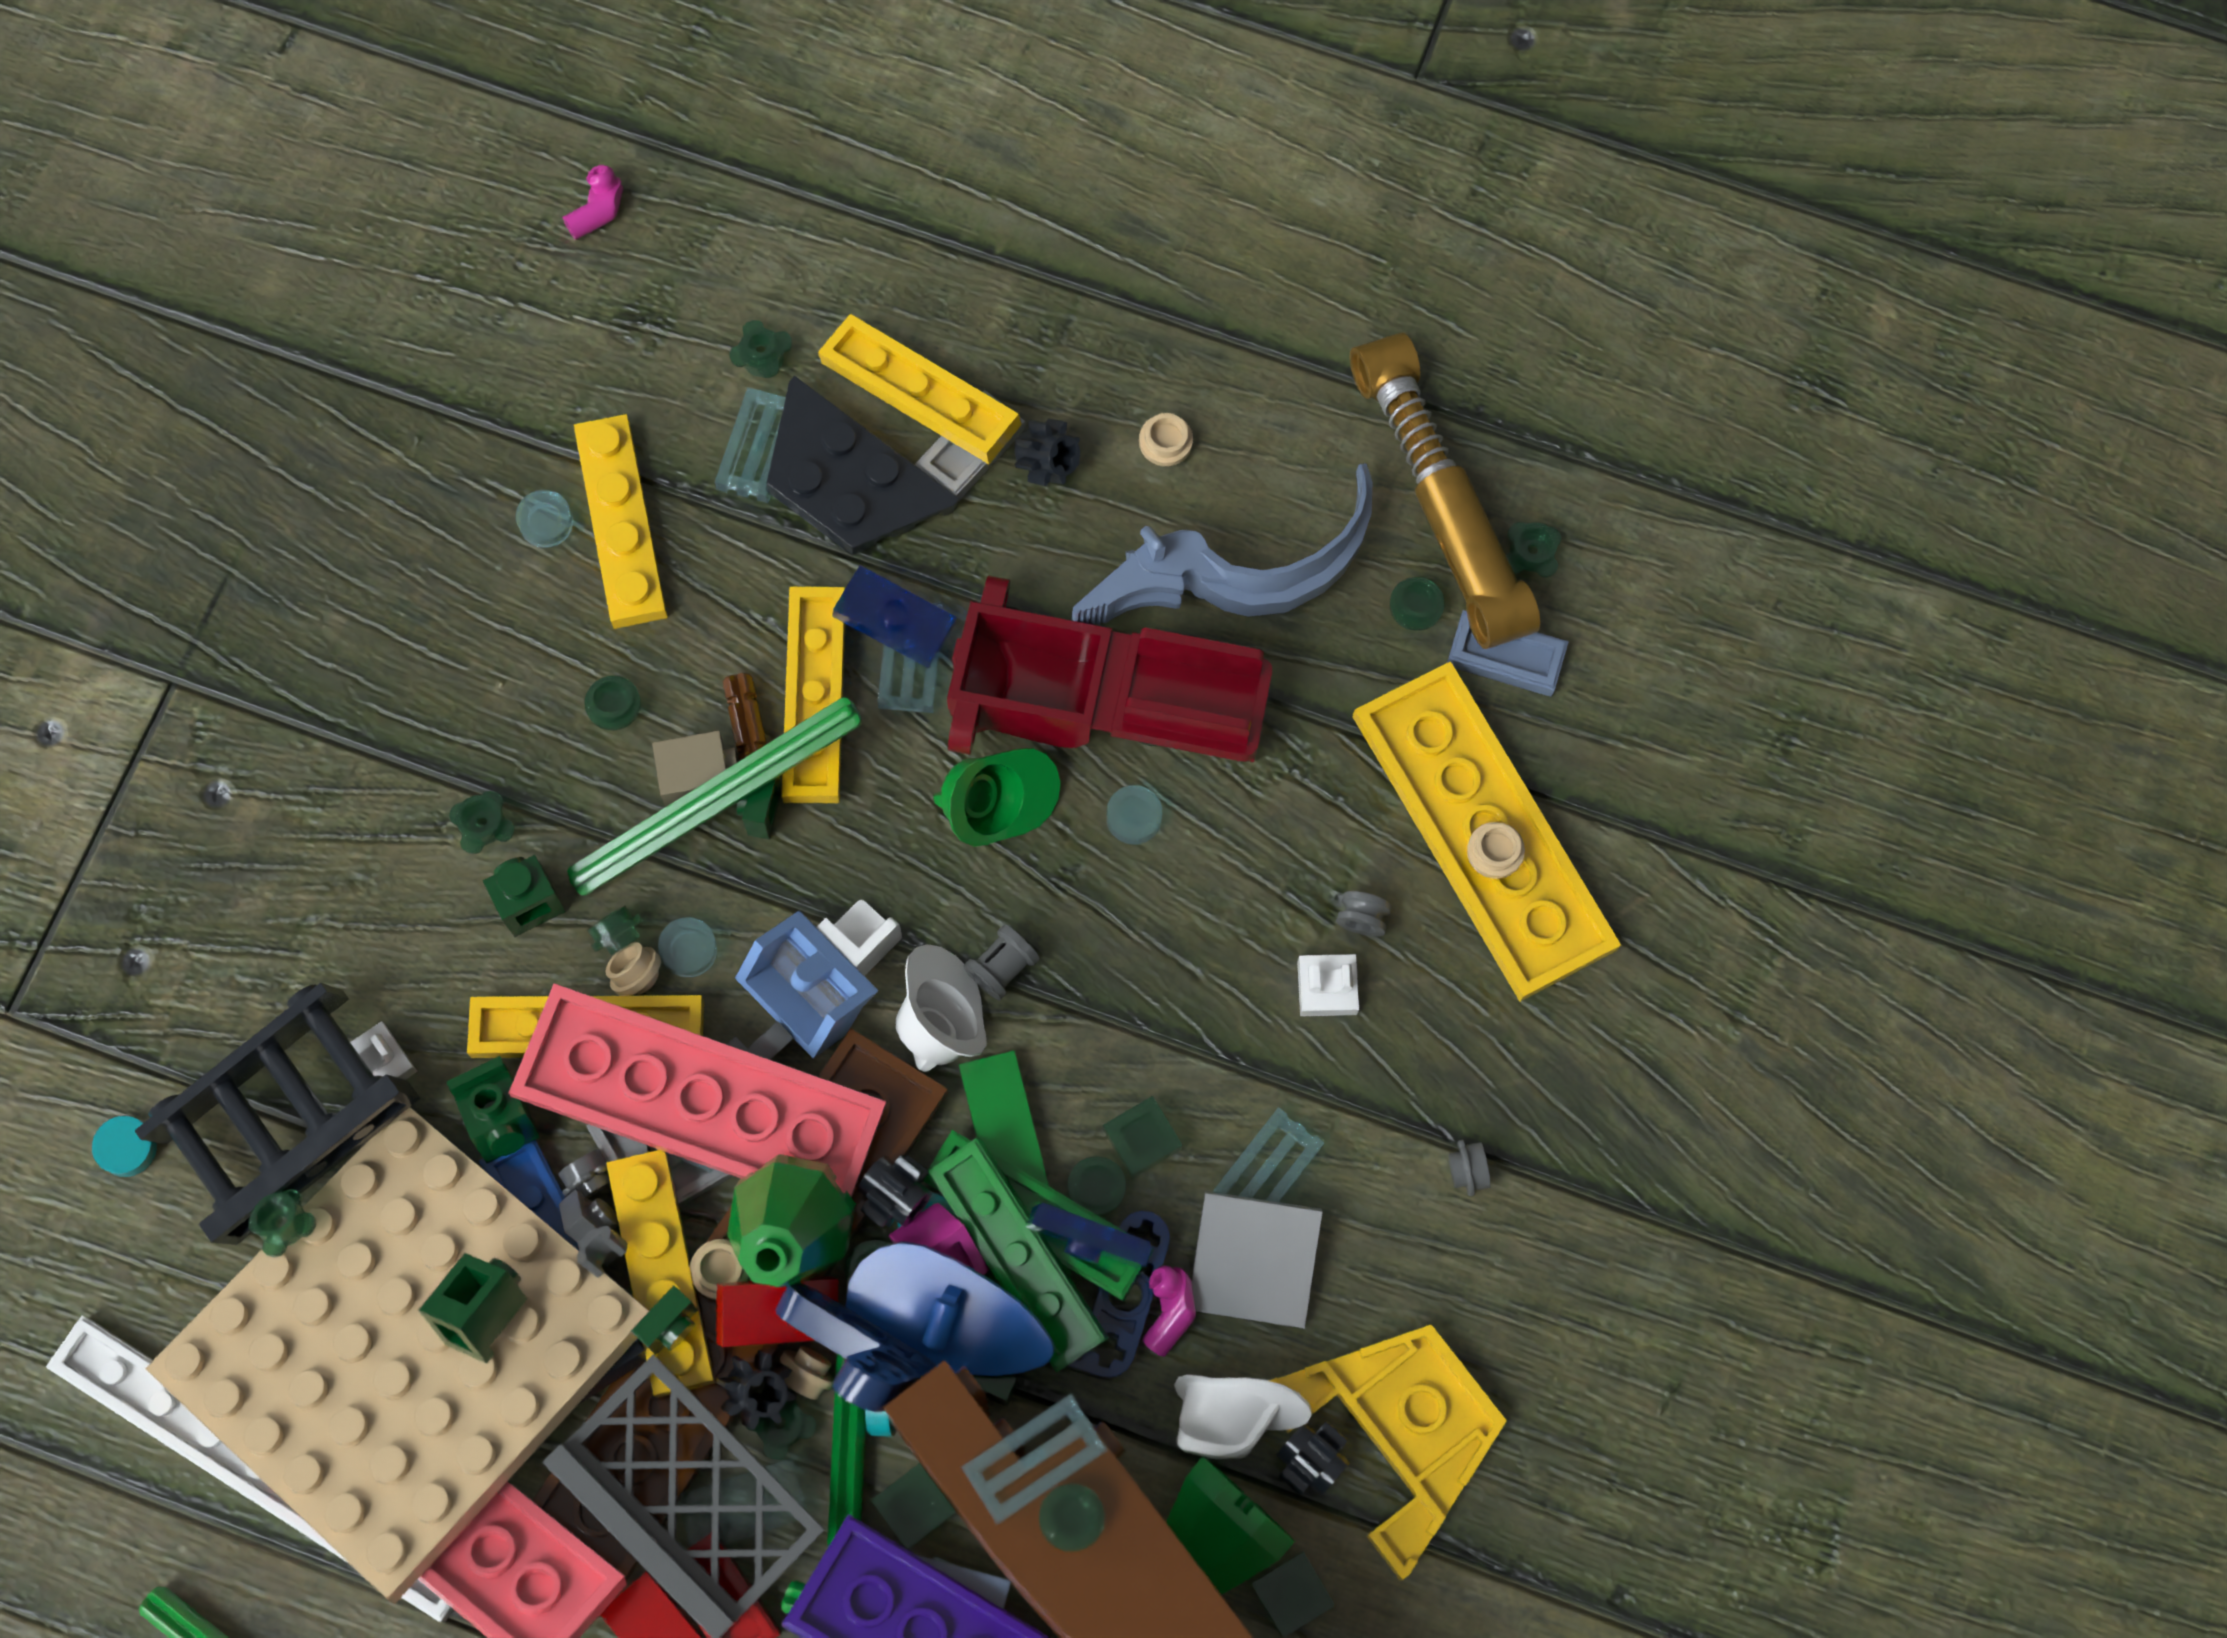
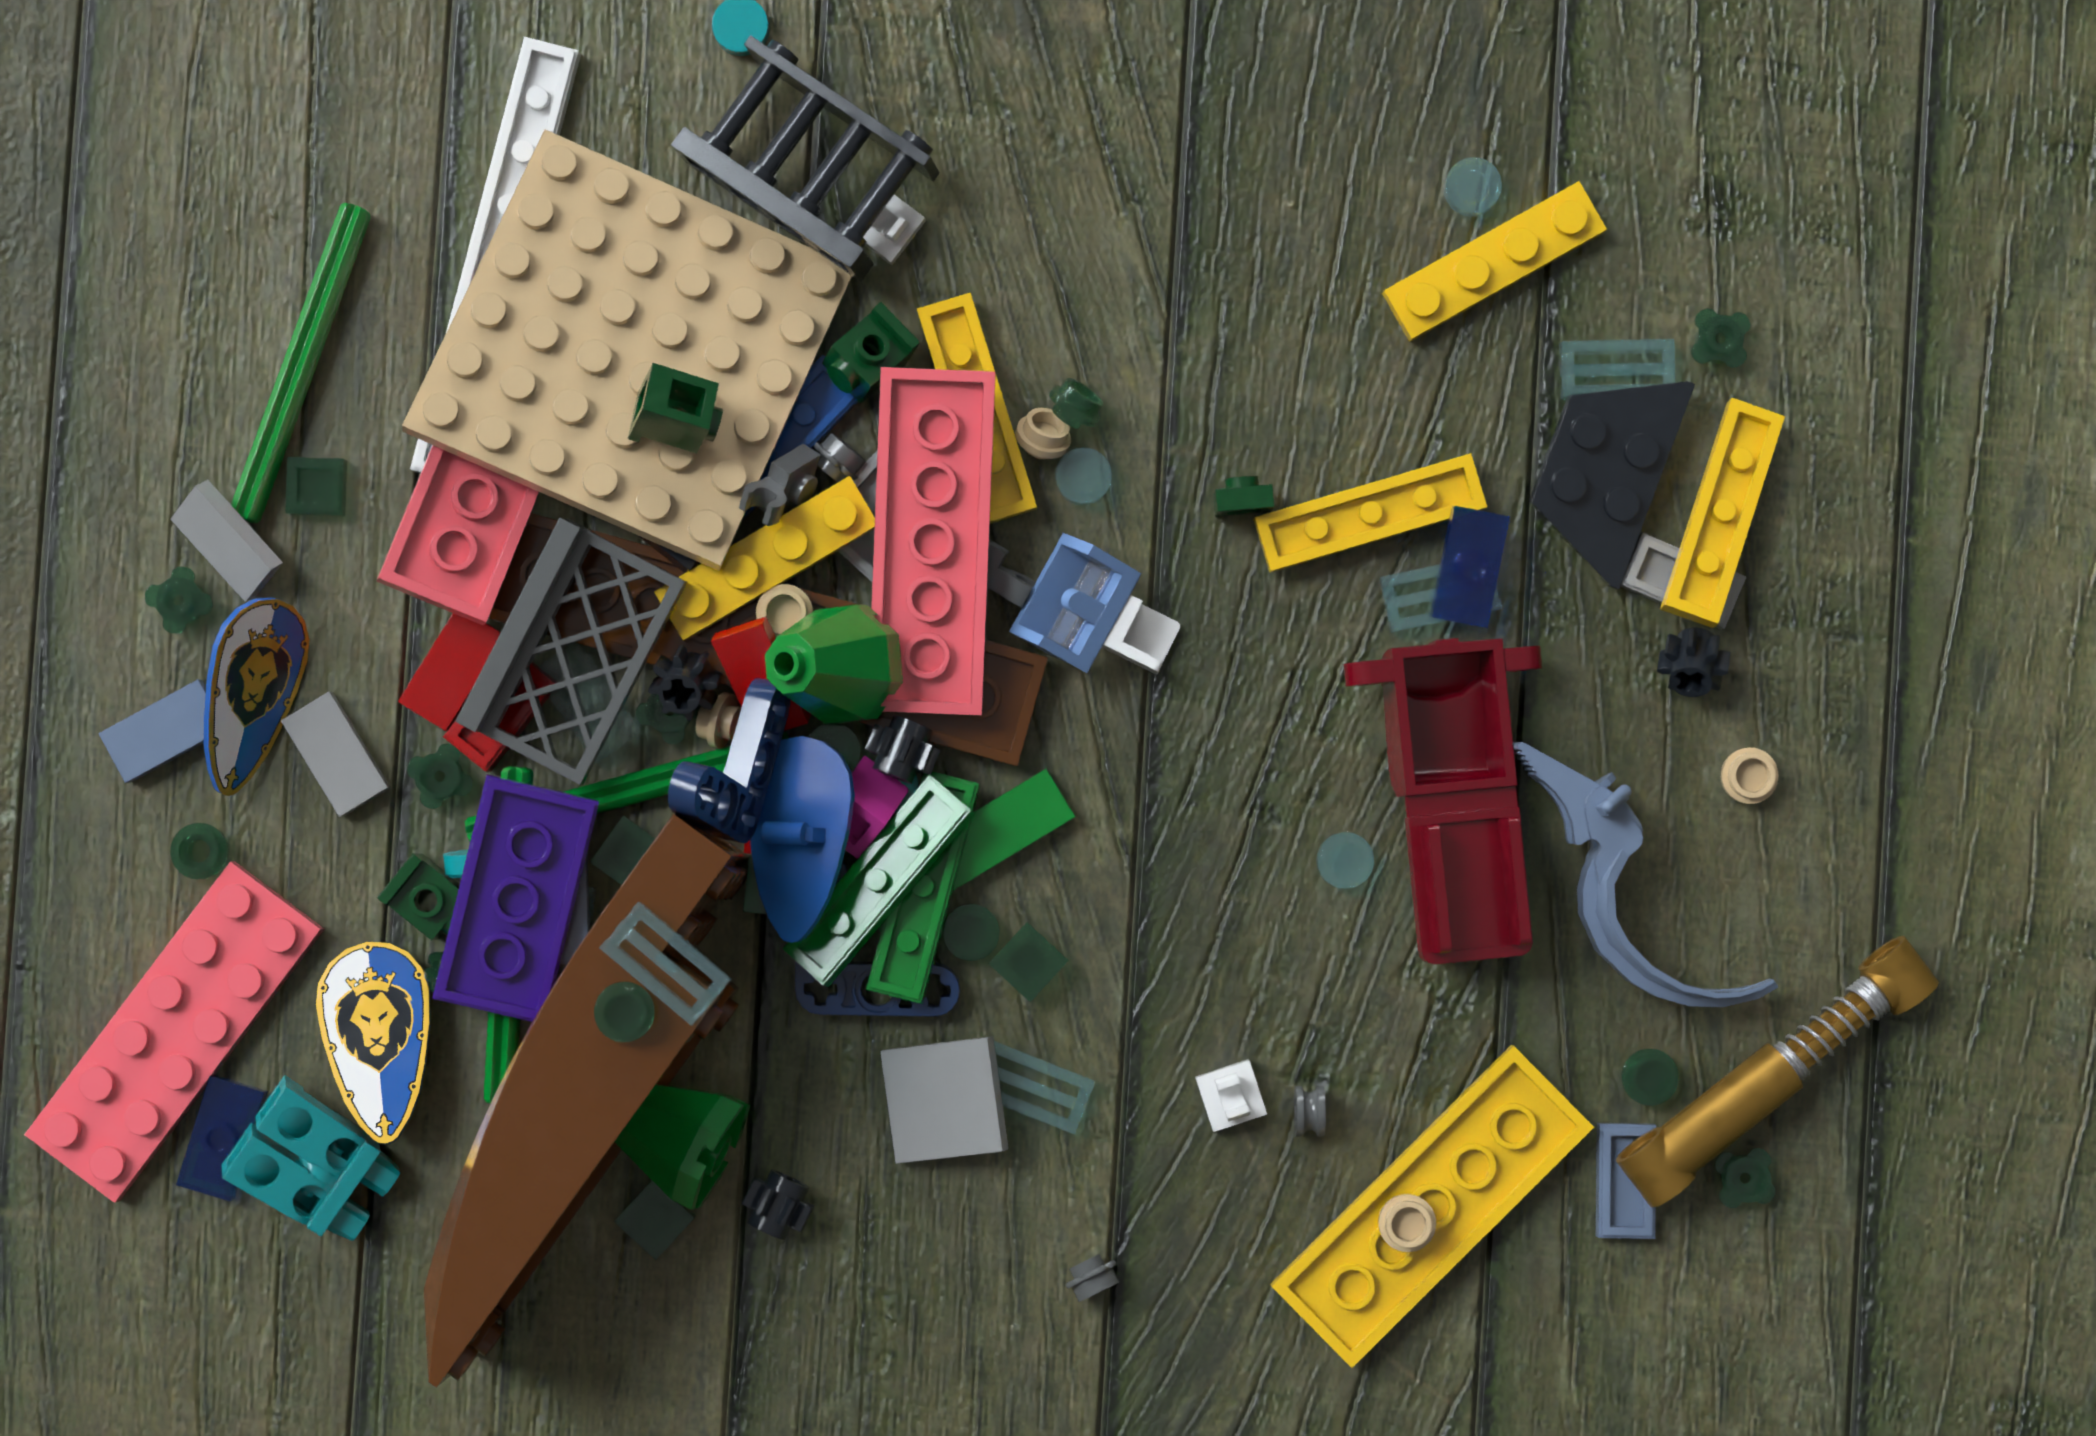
camera: 75 degrees right, 15 degrees up
clear green plate [248,1190,317,1258] -> none
clear green plate [449,791,515,854] -> none
dark green brick [483,854,566,938] -> none
dark pink arm [562,165,623,240] -> none
axle [567,697,862,896] -> none
clear green plate [584,676,641,731] -> none
dark green plate [631,1285,698,1355] -> none
dark tan brick [652,731,738,807] -> none
reddish brown axle [723,673,767,761] -> none
white piece [896,944,987,1072] -> none
green piece [933,748,1061,847] -> none
dark grey bush [963,925,1040,1001] -> none
clear blue plate [1026,1202,1152,1268] -> none
dark pink arm [1143,1265,1196,1357] -> none
white piece [1174,1375,1312,1459] -> none
yellow wing [1269,1324,1507,1581] -> none

